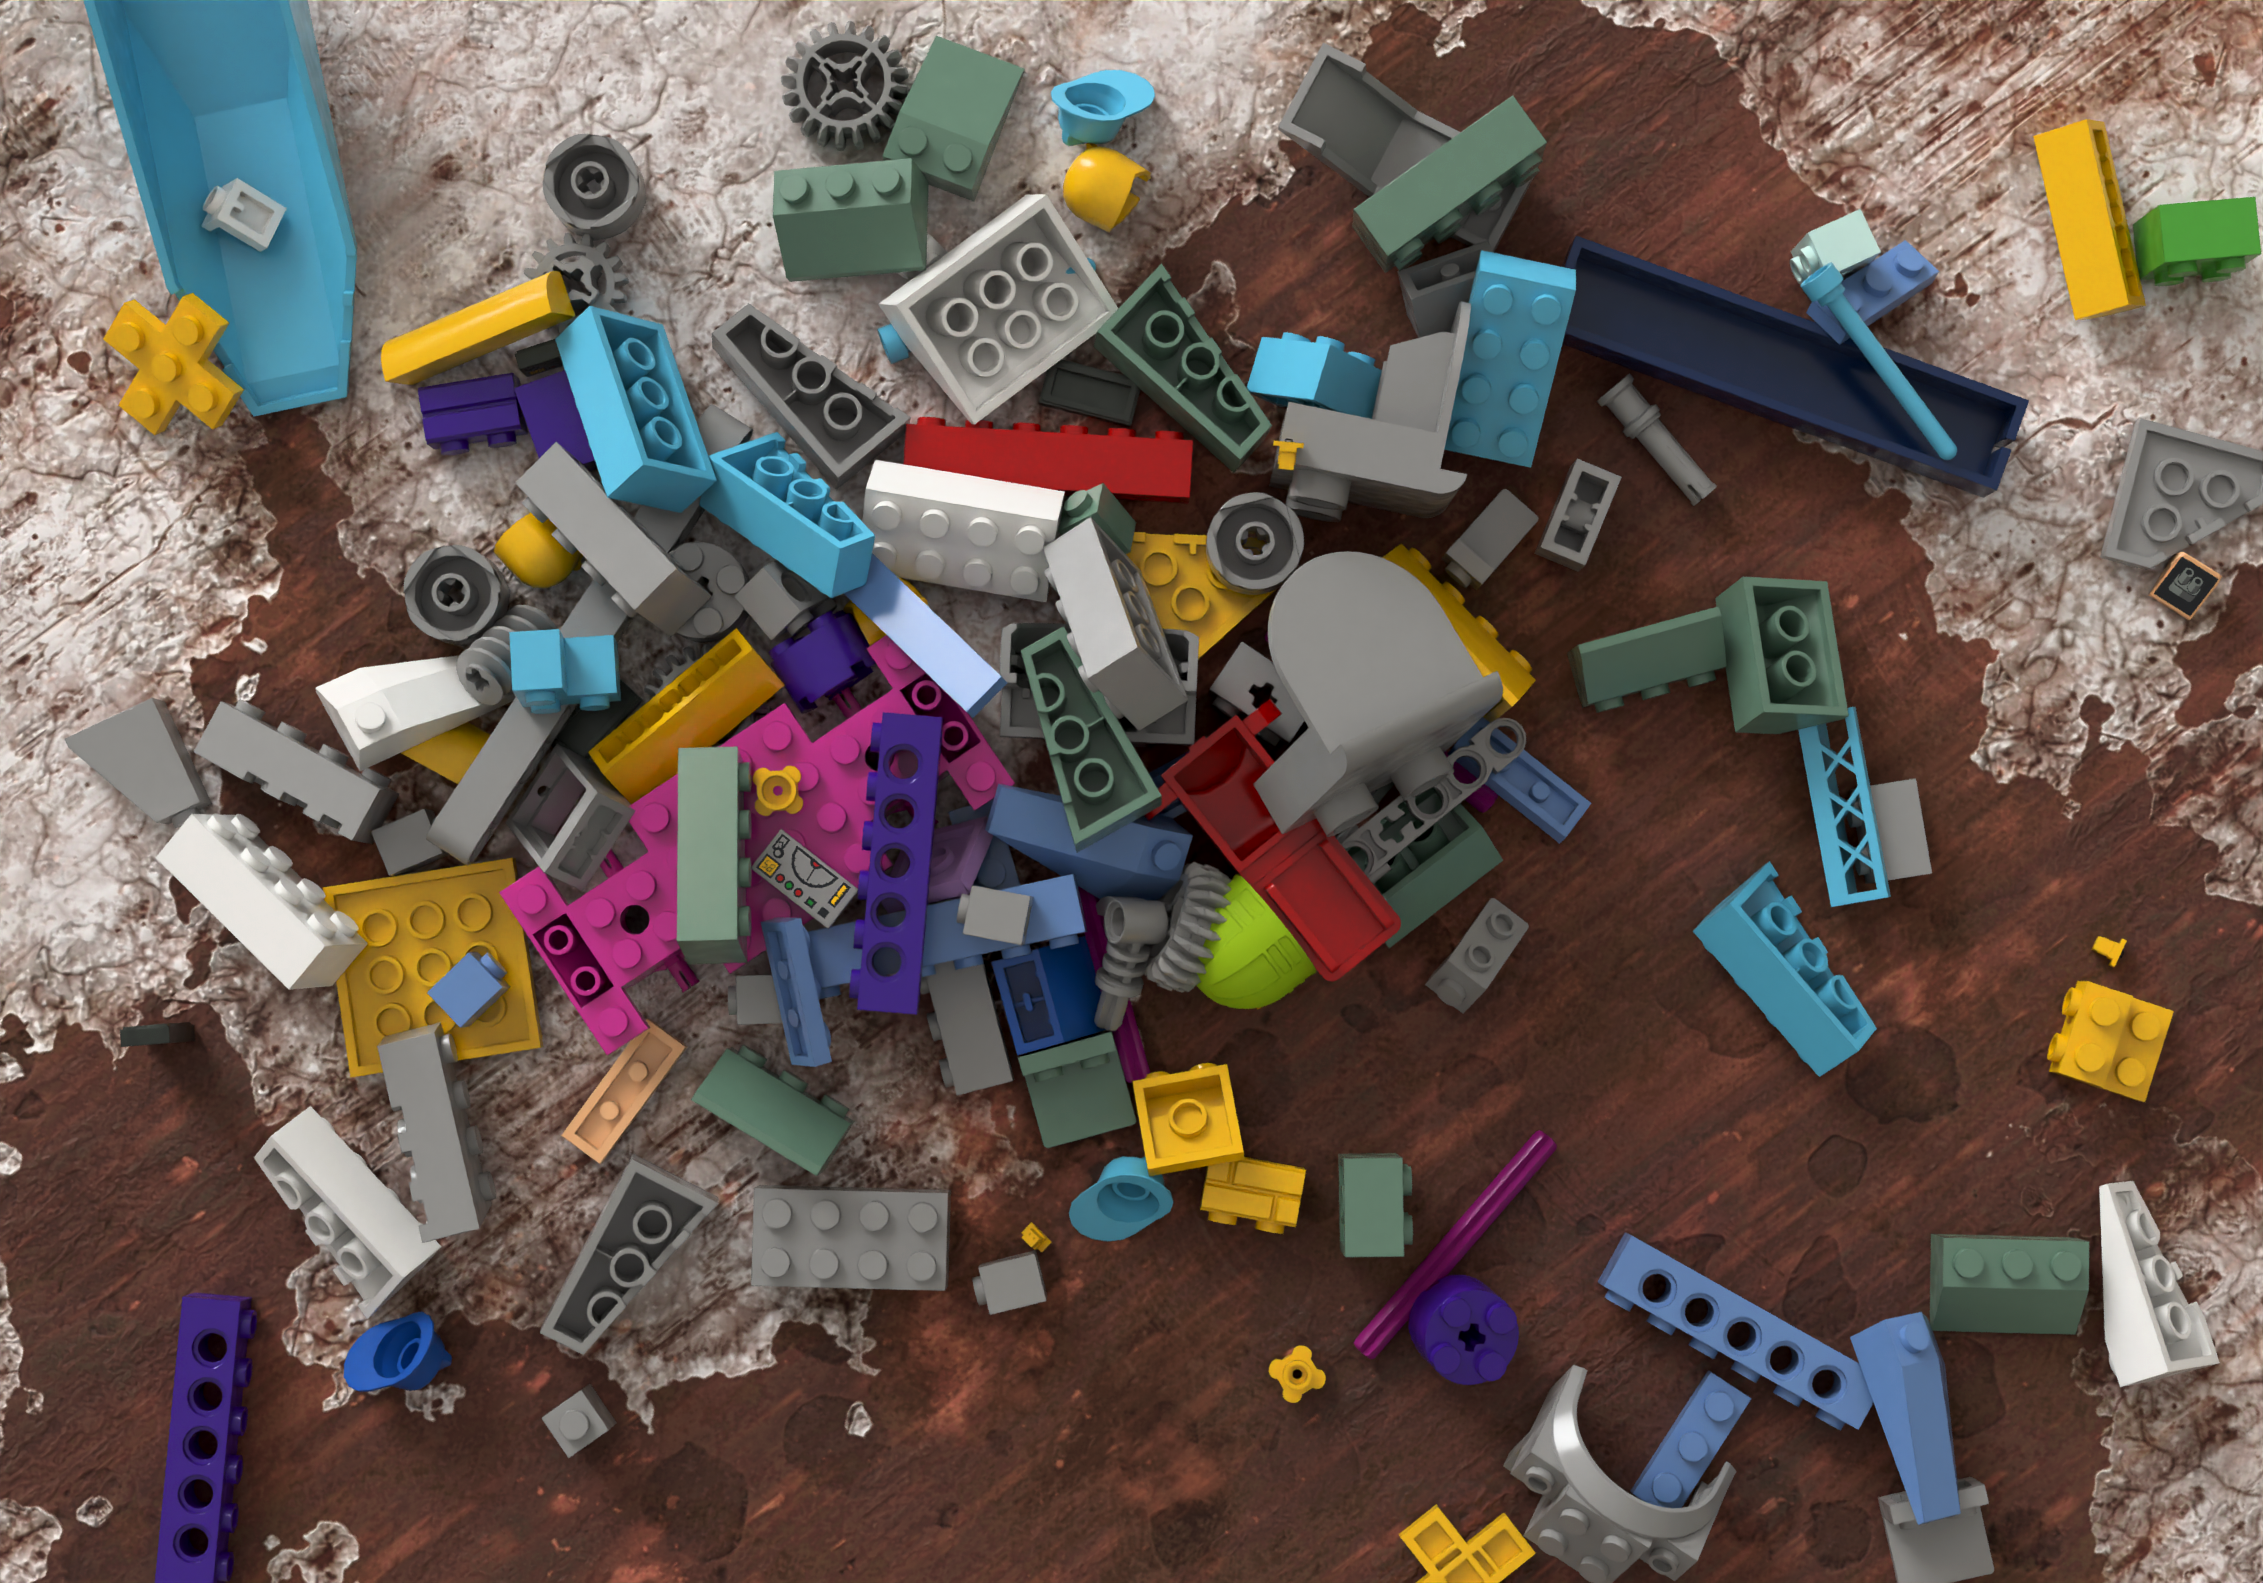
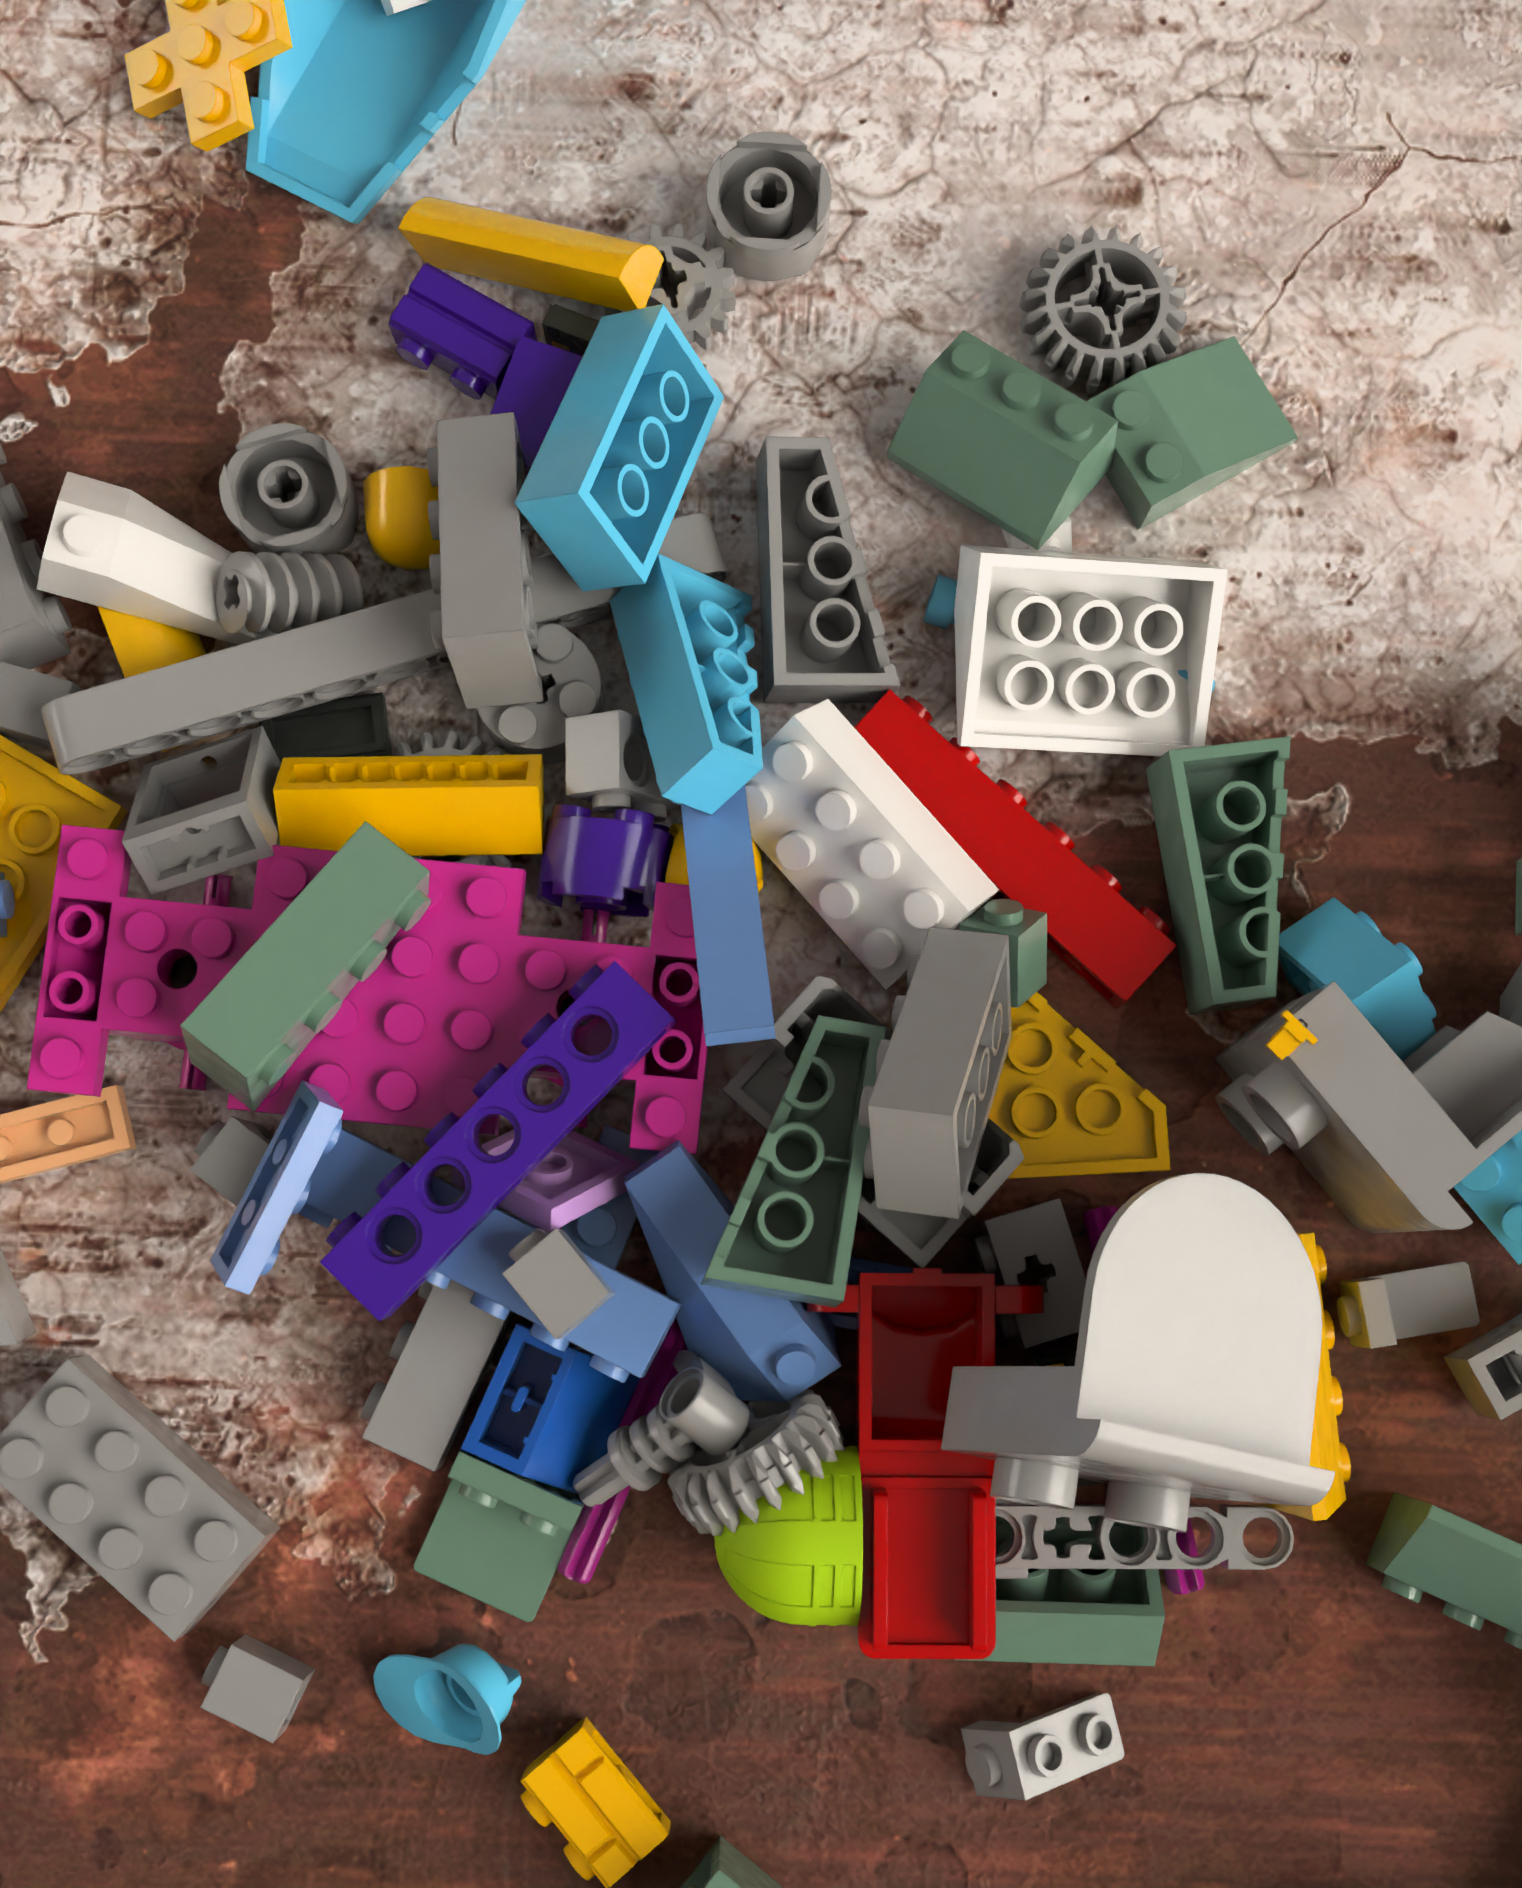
camera: 35 degrees right, 5 degrees down
medium azure brick [509,629,621,714] -> none
sand green slope [691,1045,855,1176] -> none
light grey tile [751,829,858,929] -> none
yellow plate [753,765,804,816] -> none
yellow piece [1021,1222,1052,1253] -> none
pearl dark grey tile [1039,359,1140,428] -> none
medium azure piece [1051,70,1155,146] -> none
yellow helmet [1063,143,1151,233] -> none
yellow plate [1132,1063,1245,1176] -> none
light grey brick [1206,492,1304,595] -> none
medium blue plate [1447,717,1592,844] -> none

